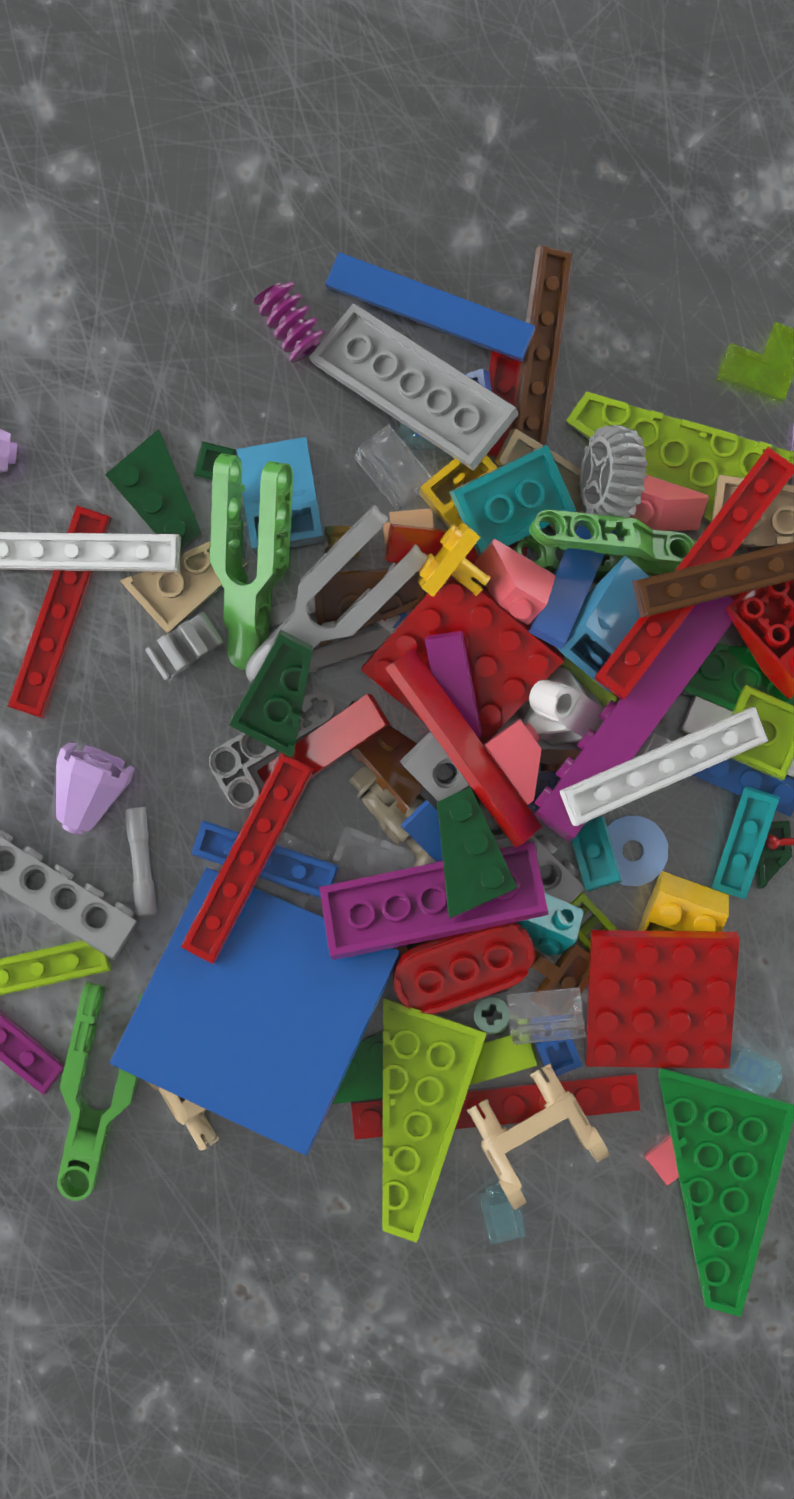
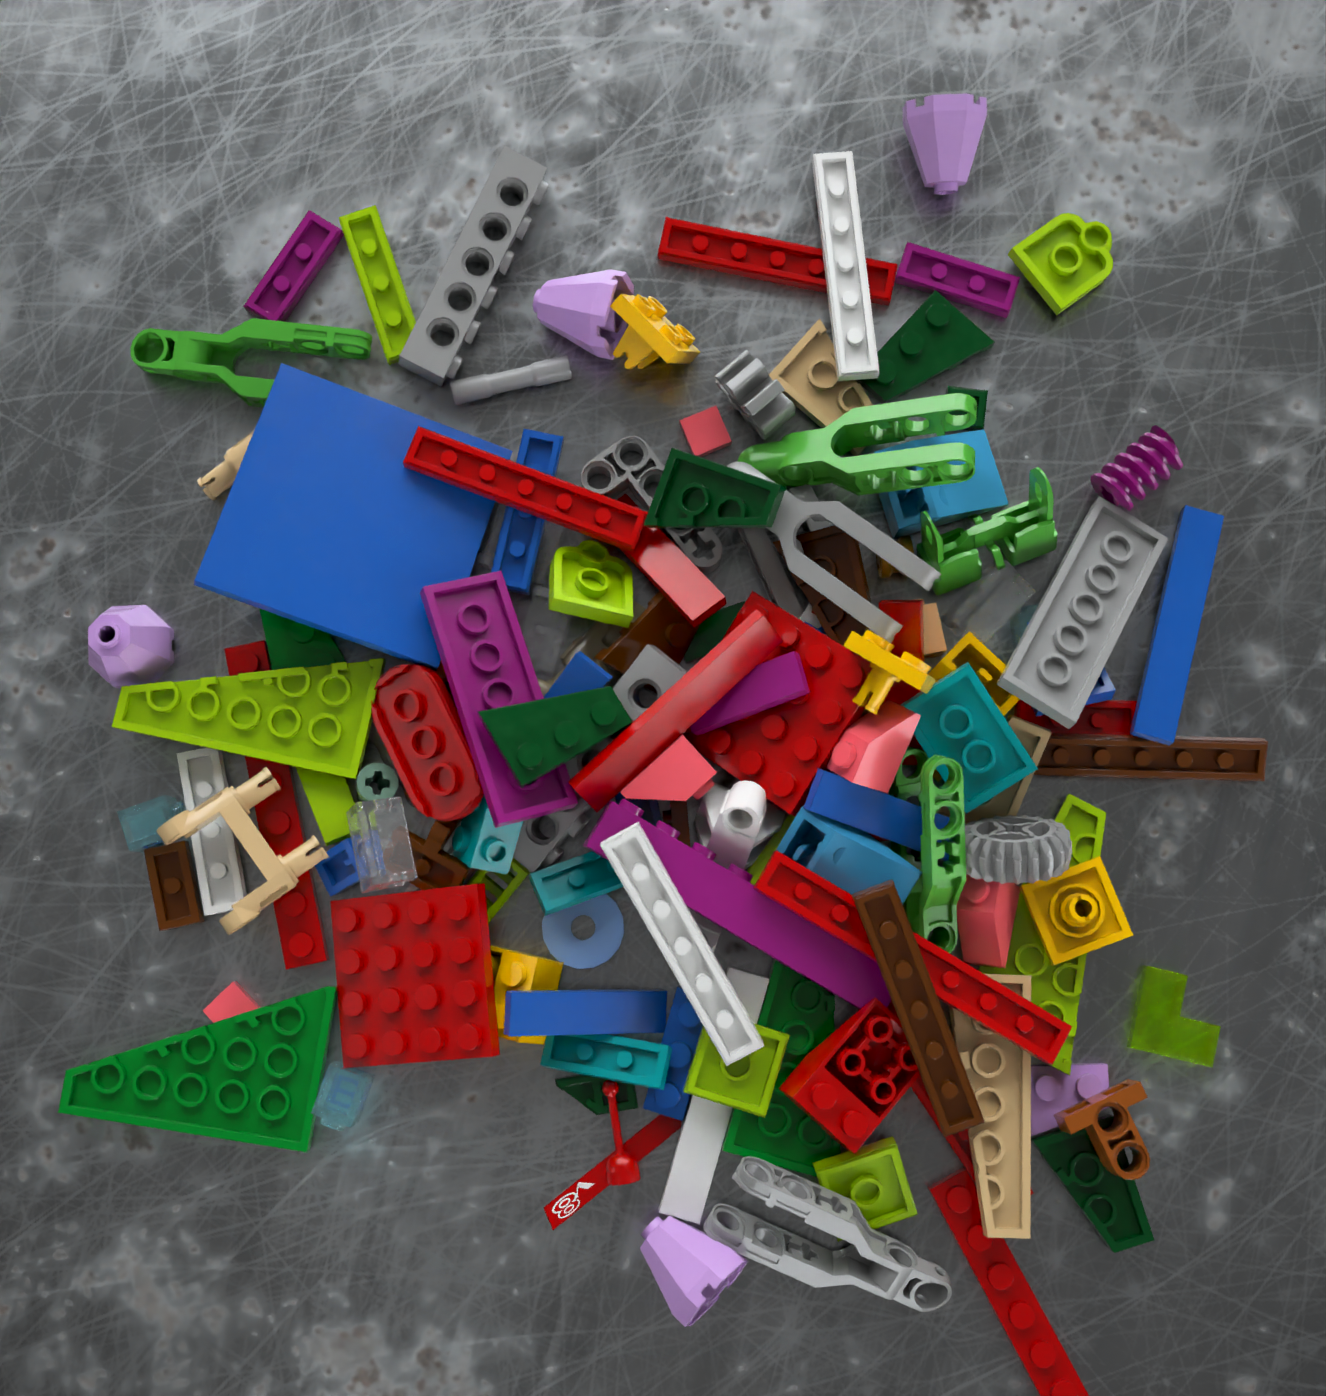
camera: 80 degrees right, 5 degrees down
none -> lavender cone [88,605,174,689]
none -> reddish brown plate [144,840,204,931]
none -> white plate [176,748,247,916]
none -> blue tile [504,989,667,1036]
none -> lime plate [549,540,633,628]
none -> yellow plate [610,294,700,369]
none -> coral tile [679,406,732,457]
none -> dark green tile [684,601,745,664]
none -> magenta tile [894,242,1021,318]
none -> bright green piece [916,467,1058,595]
none -> lime plate [1008,213,1113,315]
none -> yellow plate [1020,856,1133,966]

